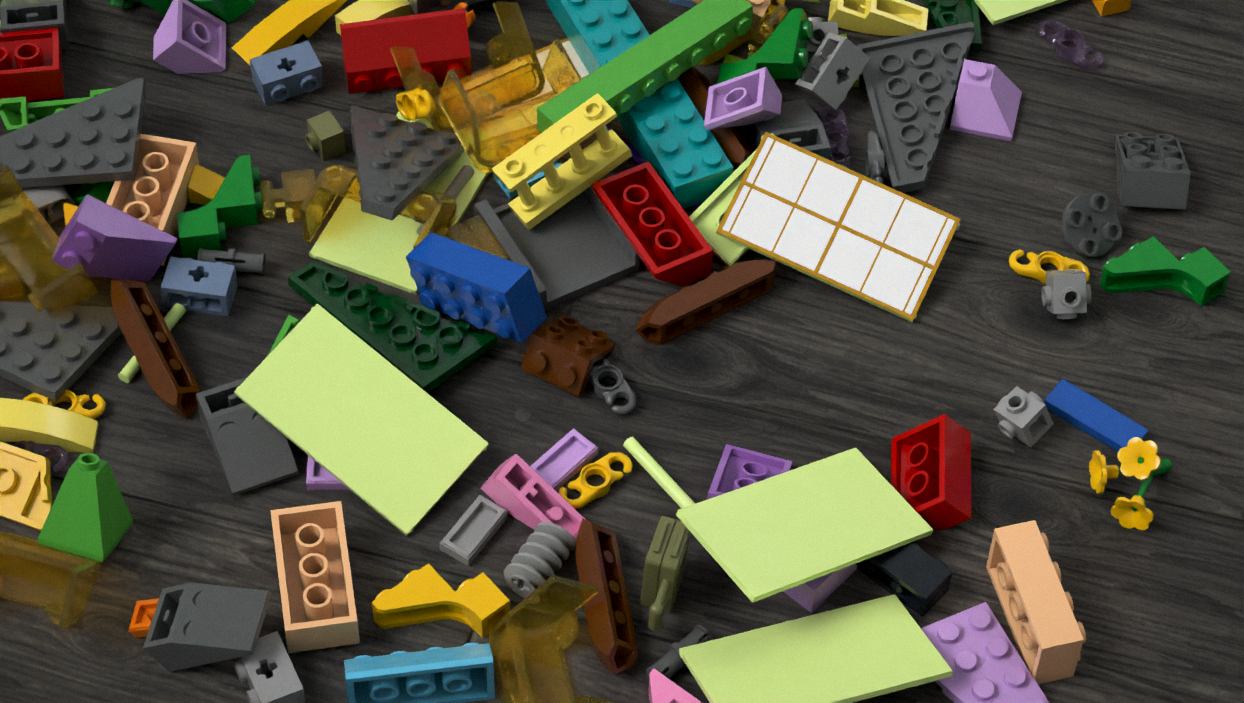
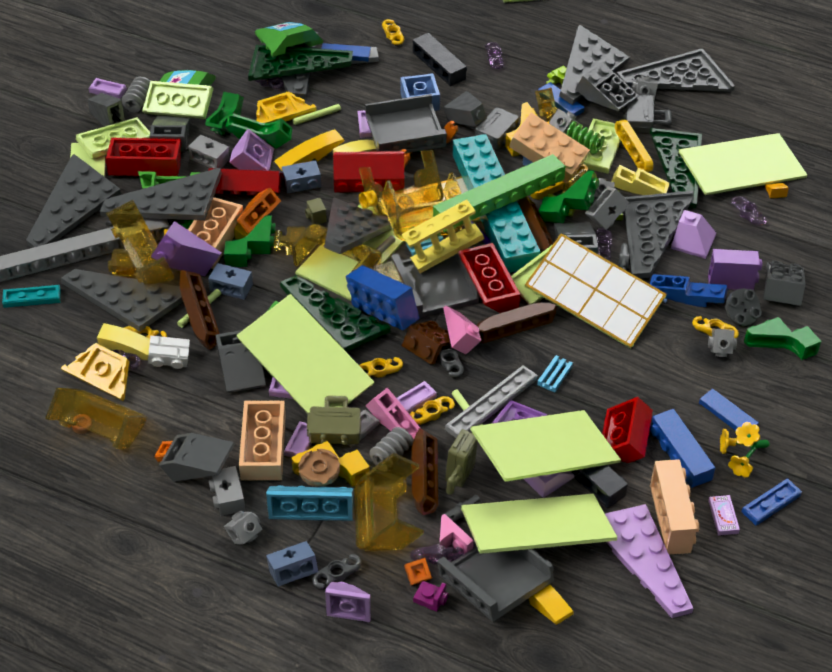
camera: 10 degrees right, 5 degrees down
bright green slope [38,453,133,562] -> none
dark grey pin [197,248,266,275] -> none
lavender slope [704,67,782,130] -> none
light grey brick [993,386,1054,447] -> none
none -> white brick [148,336,190,369]
none -> light grey brick [188,135,230,168]
none -> red slope [208,168,283,195]
none -> orange slope [237,188,281,234]
none -> lavender tile [284,421,312,457]
none -> medium nougat tile [299,449,340,487]
none -> olive piece [307,396,361,445]
none -> yellow piece [359,357,403,378]
none -> bright pink slope [443,305,481,354]
none -> light grey tile [445,365,538,438]
none -> medium azure tile [538,355,573,393]
none -> blue slope [650,274,728,307]
none -> brick [650,409,715,488]
none -> medium lavender brick [708,249,762,290]
none -> lavender tile [708,495,740,535]
none -> blue tile [741,478,802,526]

